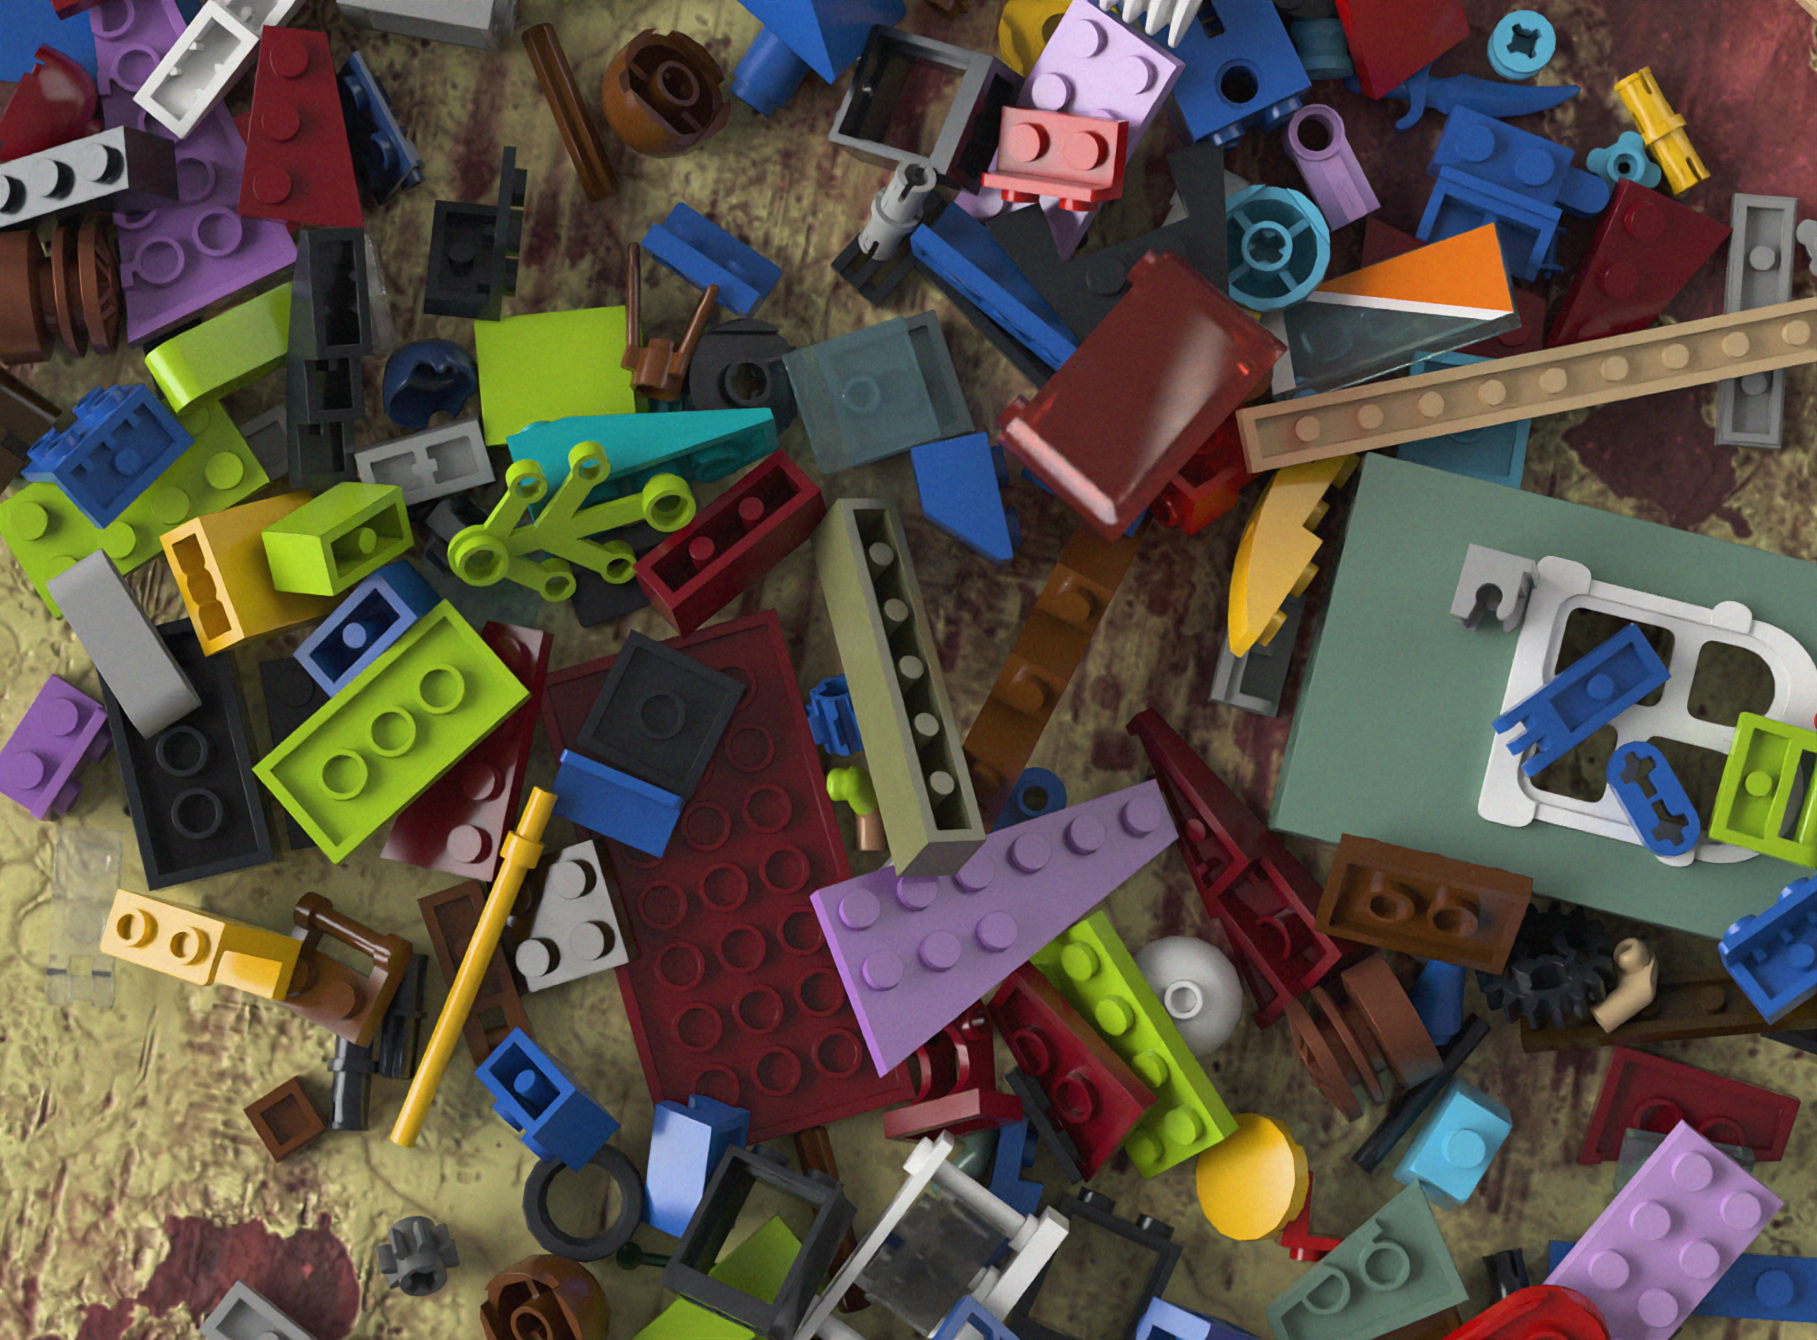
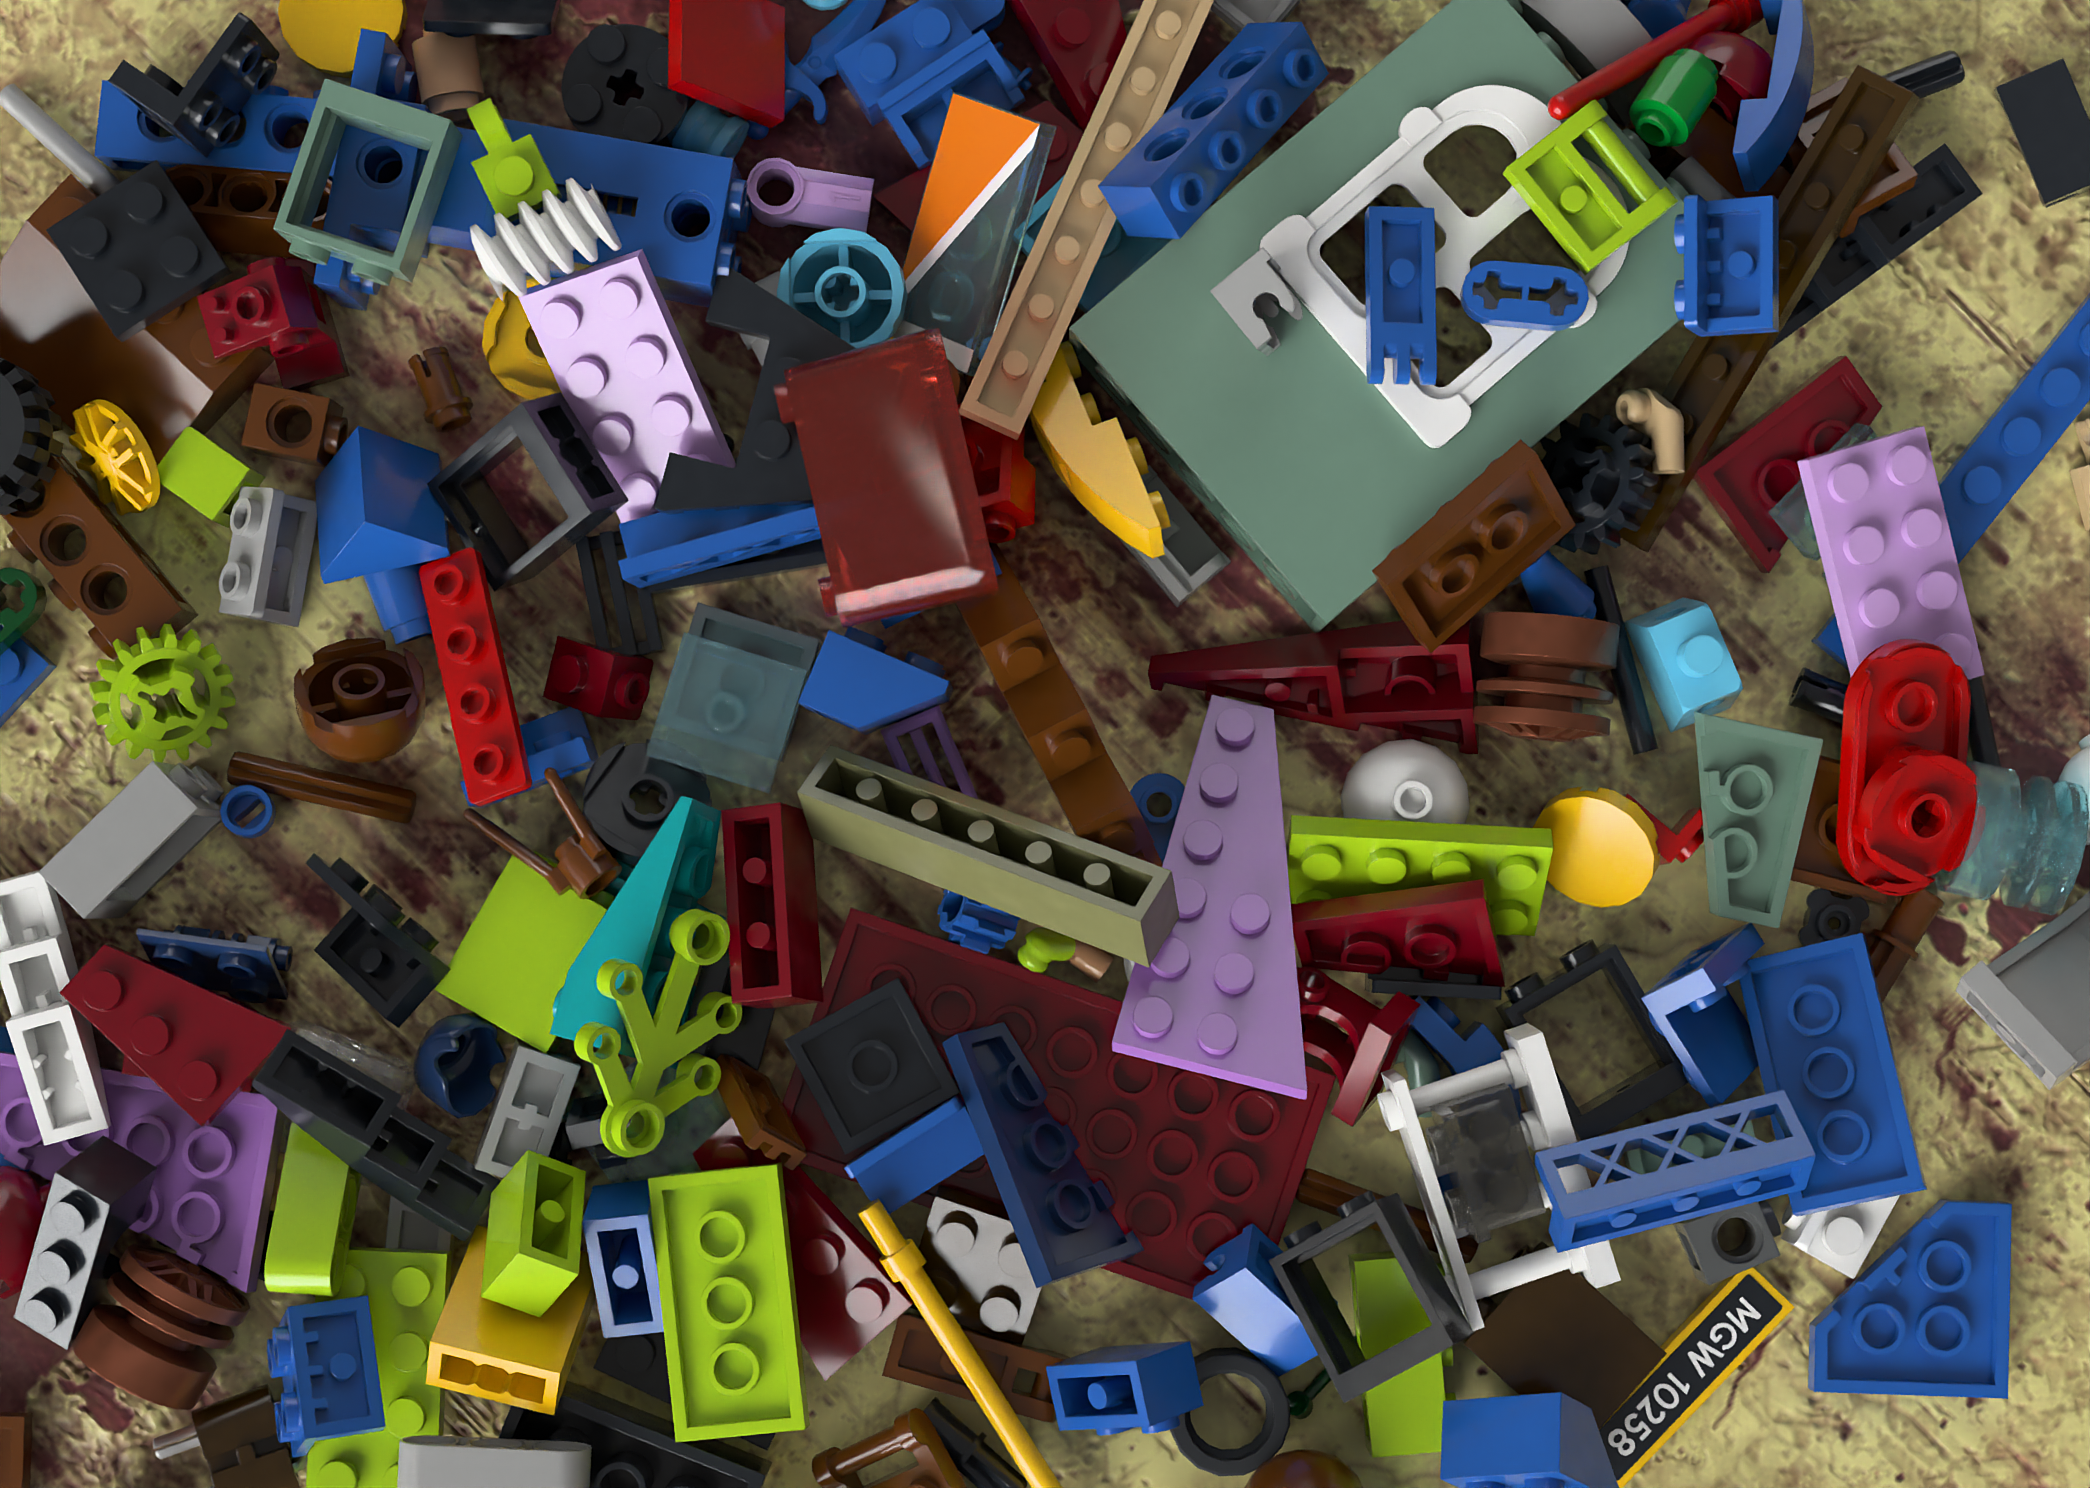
camera: 50 degrees left, 0 degrees up
light grey pin [858,157,937,261] -> none
bracket [981,105,1129,212] -> none
none -> blue hinge [220,785,276,839]
none -> red bracket [419,547,532,806]
none -> dark red bracket [542,636,654,720]
none -> reddish brown tile [715,1053,807,1171]
none -> medium lavender tile [880,705,978,799]
none -> dark blue wing [942,1022,1144,1289]
none -> blue brick [1098,22,1329,239]

